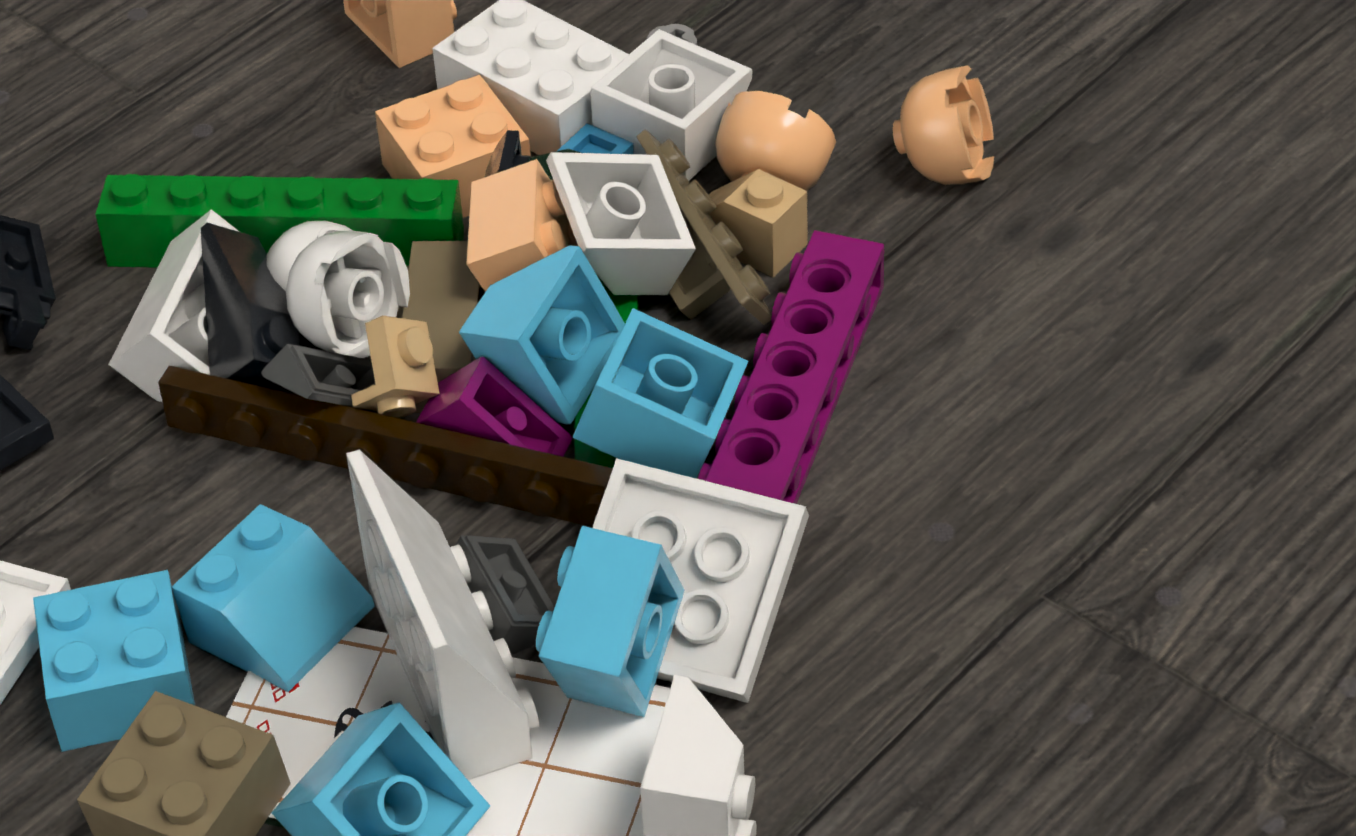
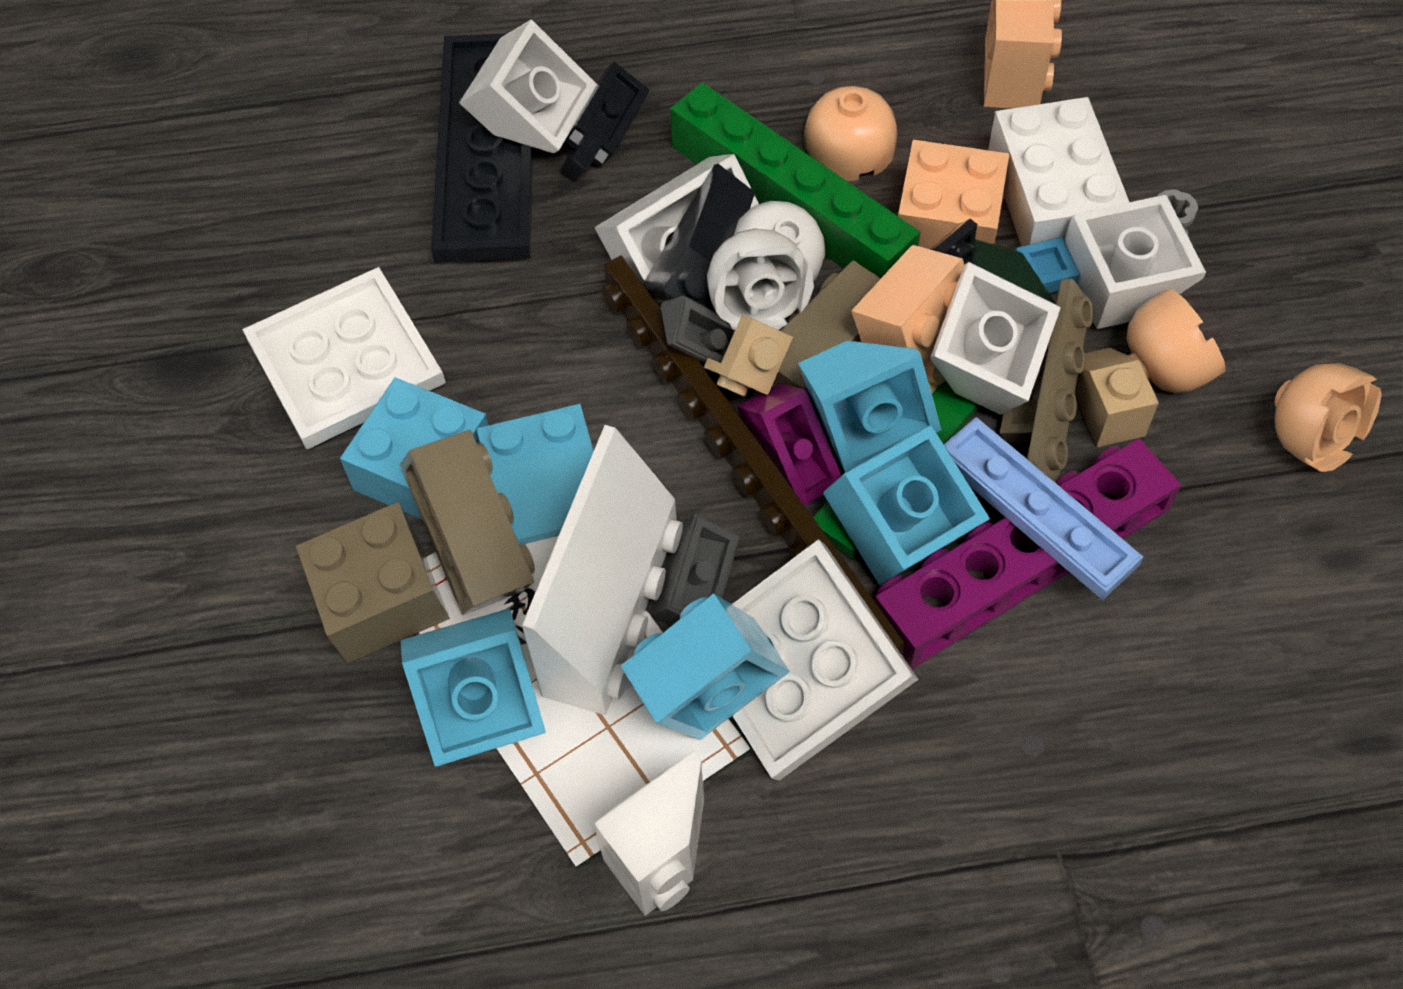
camera: 40 degrees right, 15 degrees up
none -> dark tan brick [400,429,535,615]
none -> light nougat cylinder [804,86,897,181]
none -> light blue tile [944,417,1143,600]

